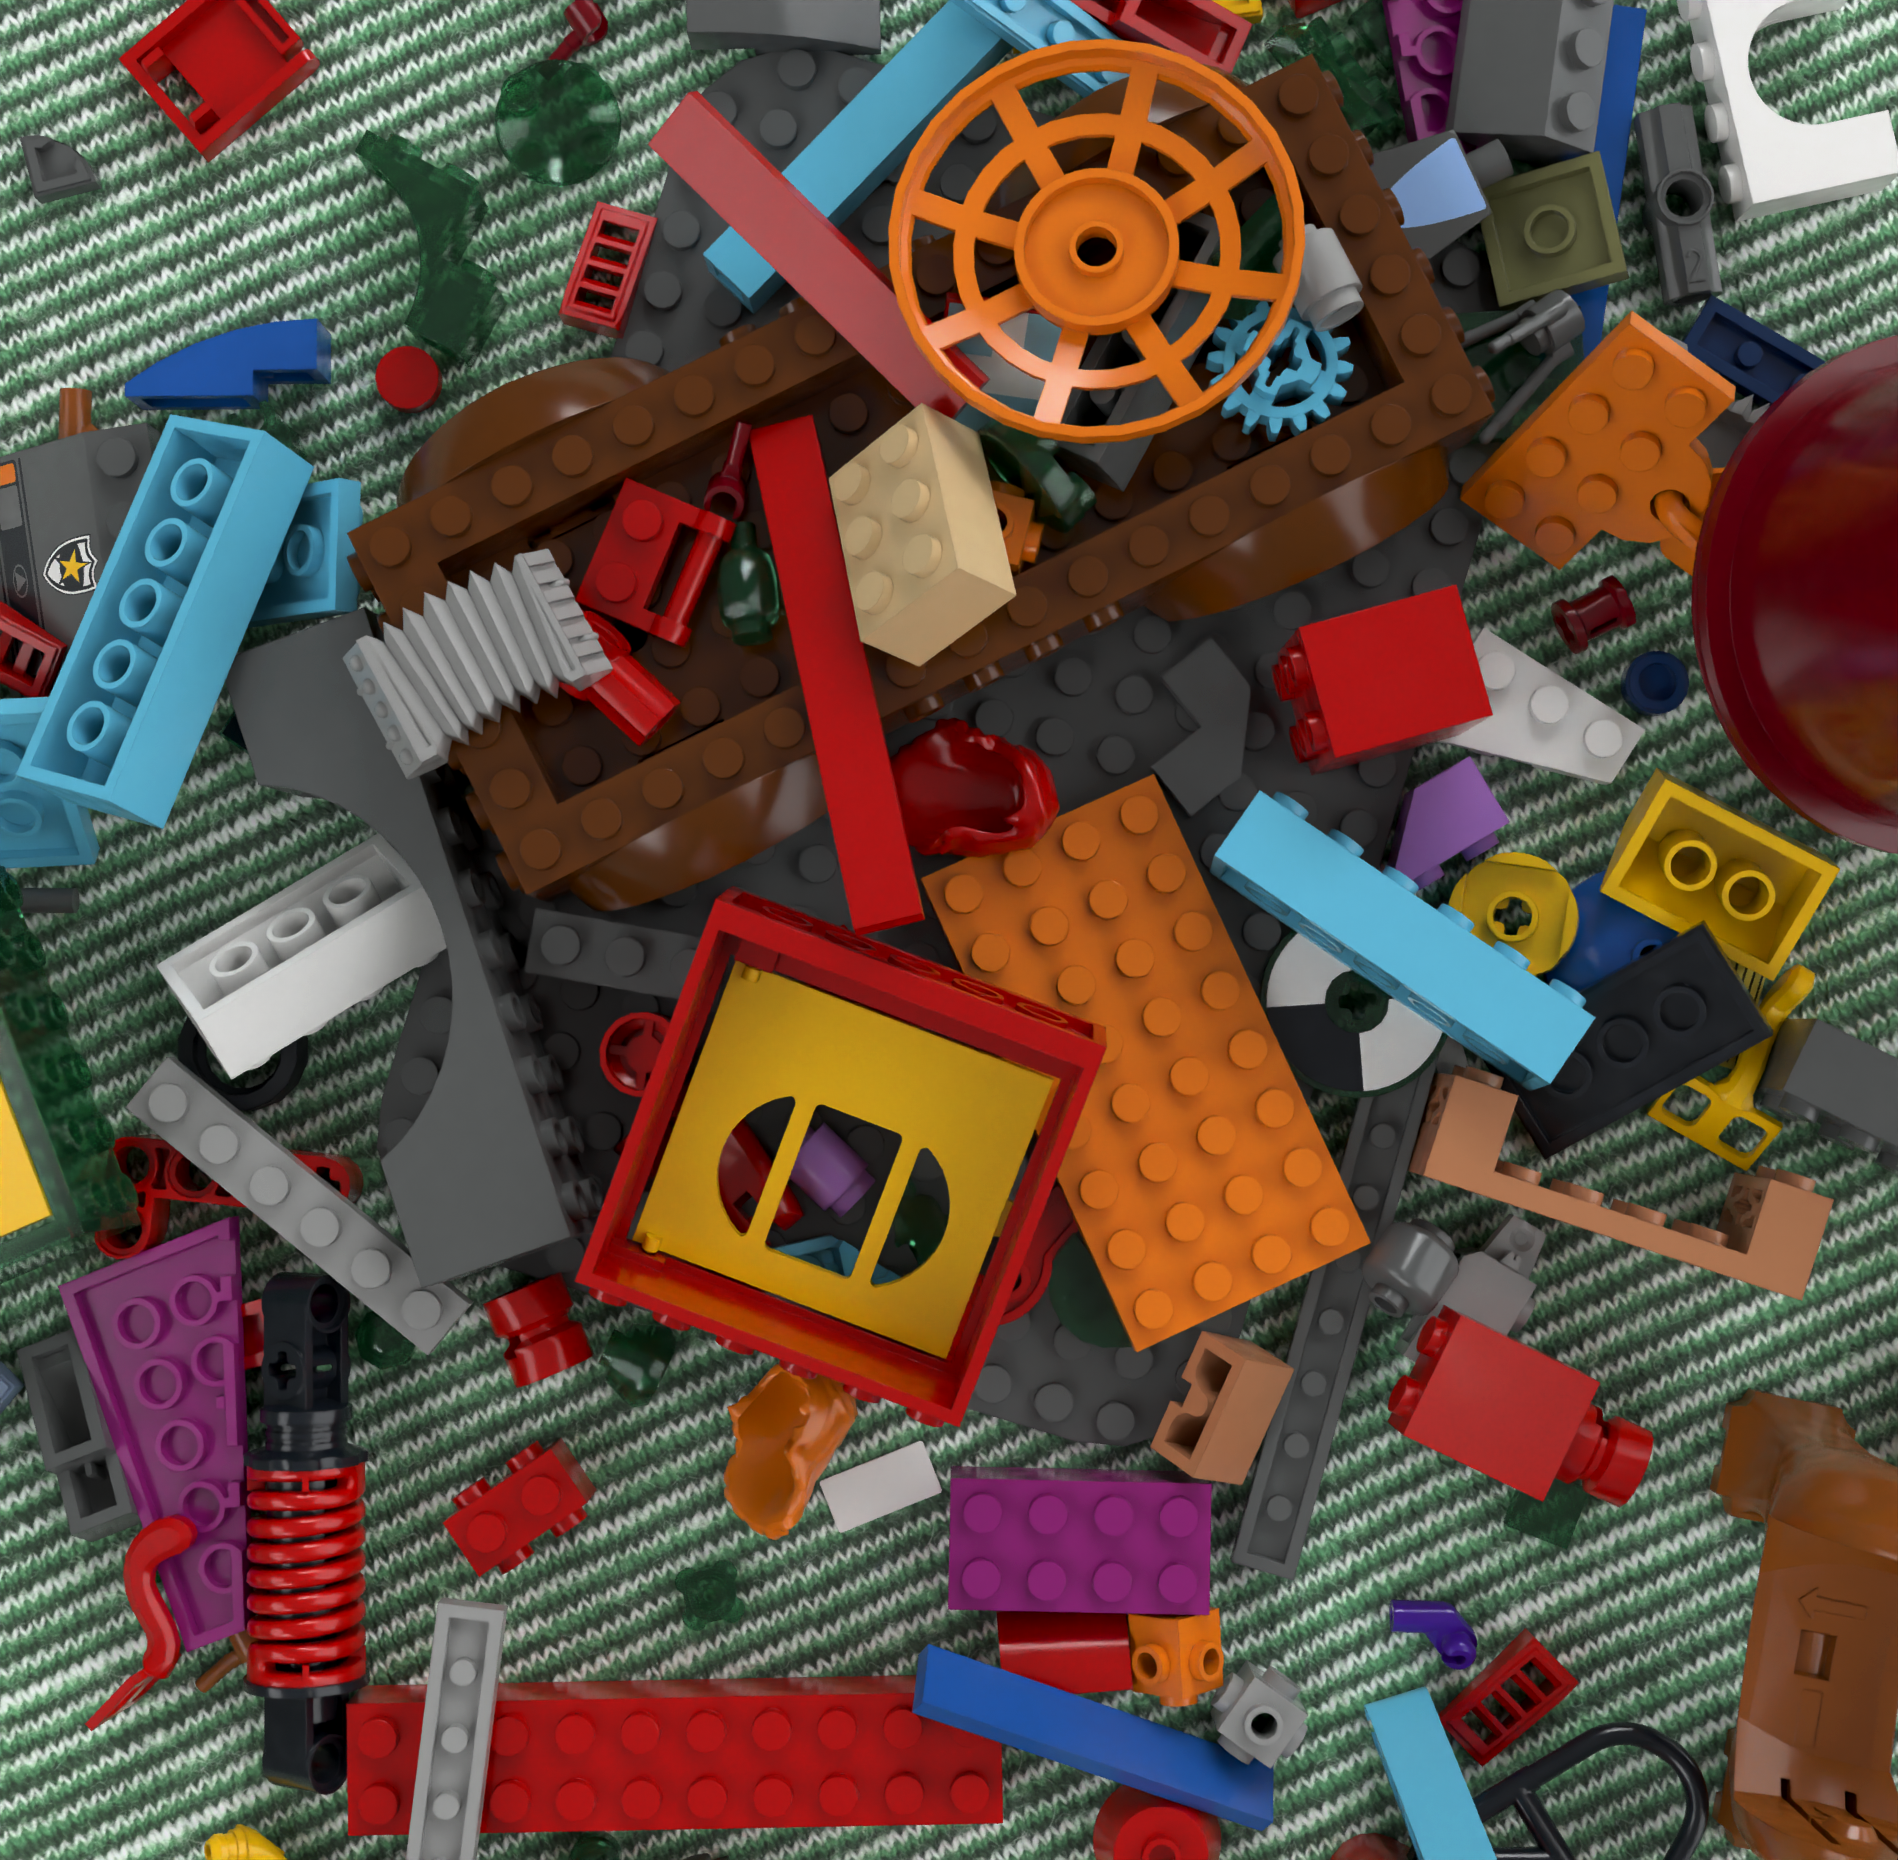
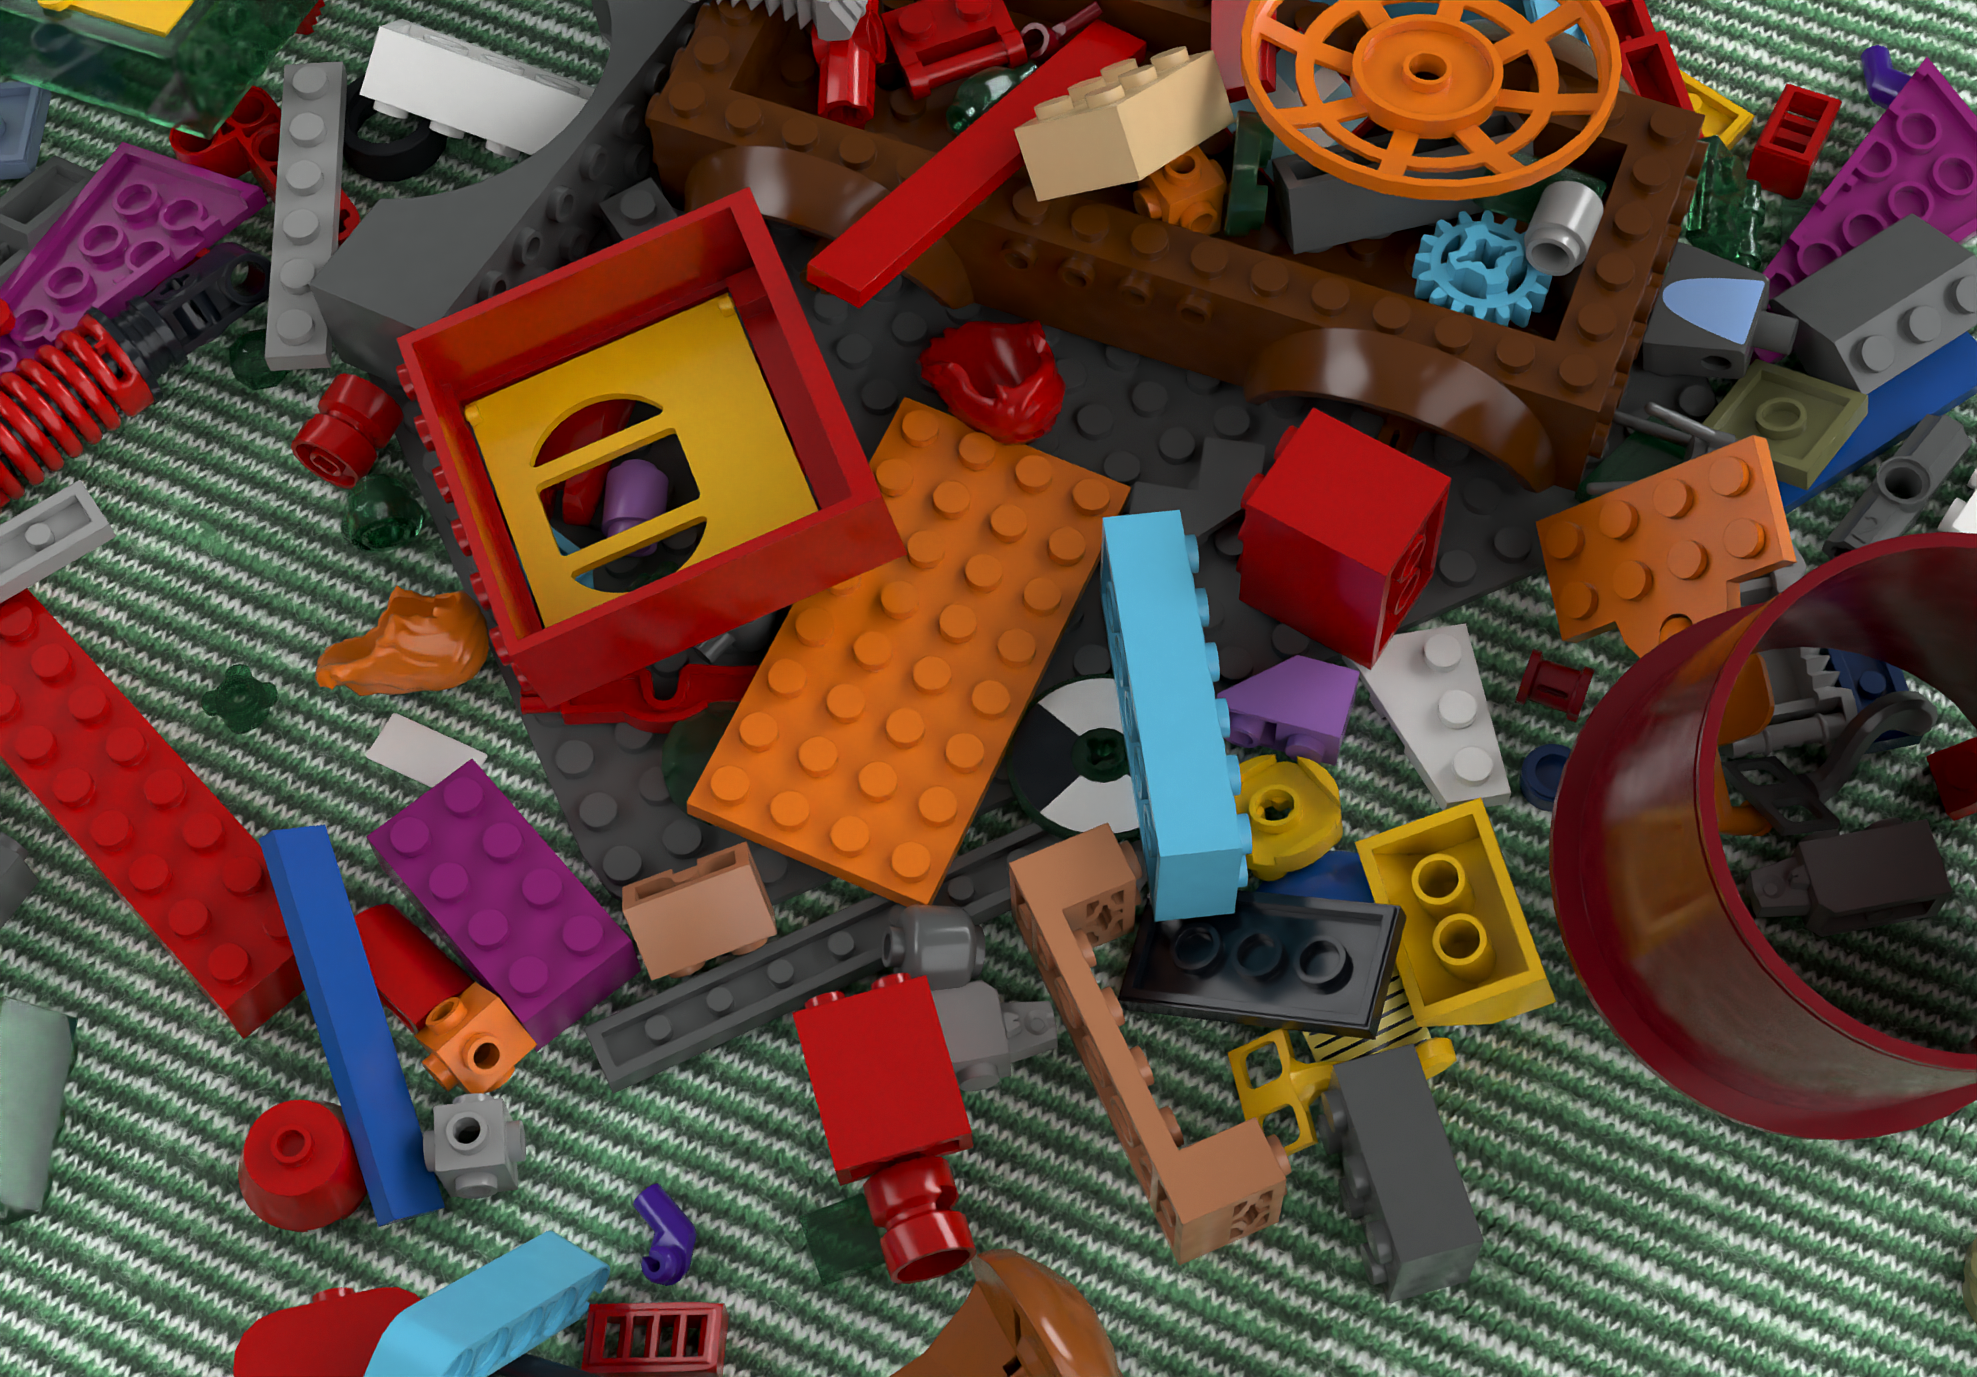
camera: 50 degrees right, 25 degrees down
red brick [443,1438,597,1577] -> none

